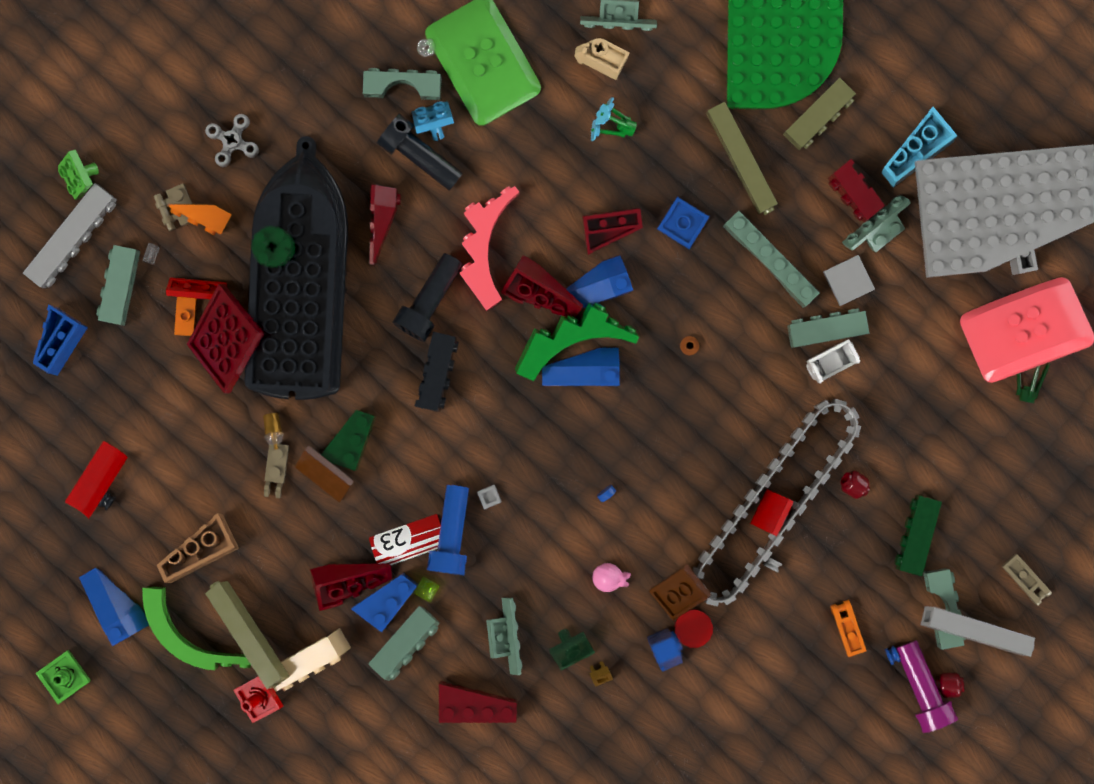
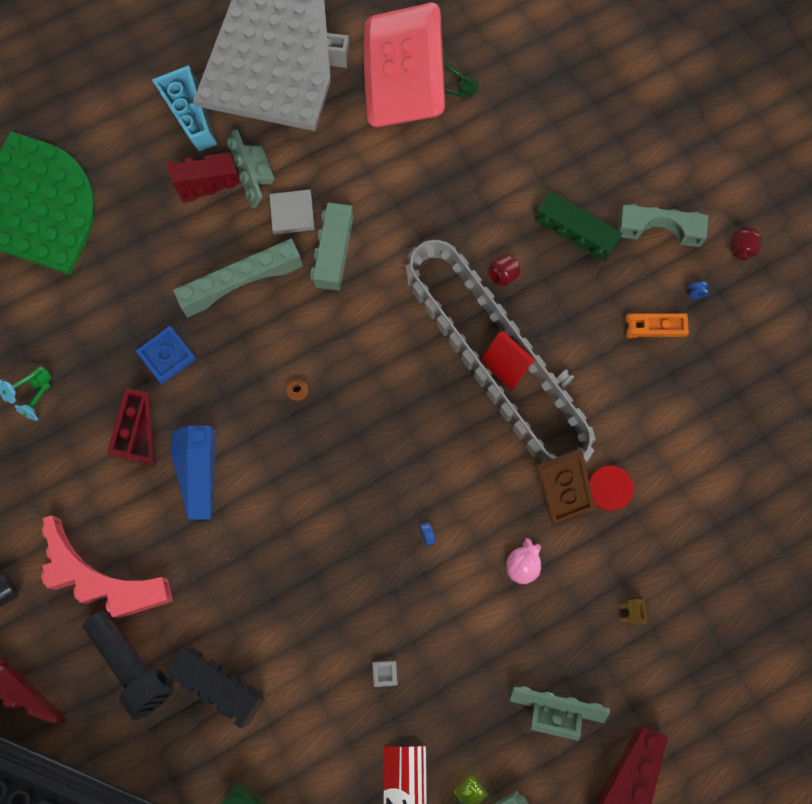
camera: 65 degrees left, 15 degrees down
blue piece [427,485,469,575] -> none
dark red wedge [500,255,583,318] -> none
green arch [515,303,639,381] -> none
blue wedge [542,348,620,386] -> none
clear green tile [549,629,595,671] -> none
blue wedge [647,628,683,672] -> none
olive brick [706,102,778,215] -> none
olive brick [783,78,856,150] -> none
white piece [806,340,861,383] -> none
magenta piece [896,640,959,733] -> none
light grey brick [921,606,1035,657] -> none
dark tan plate [1001,553,1052,606] -> none

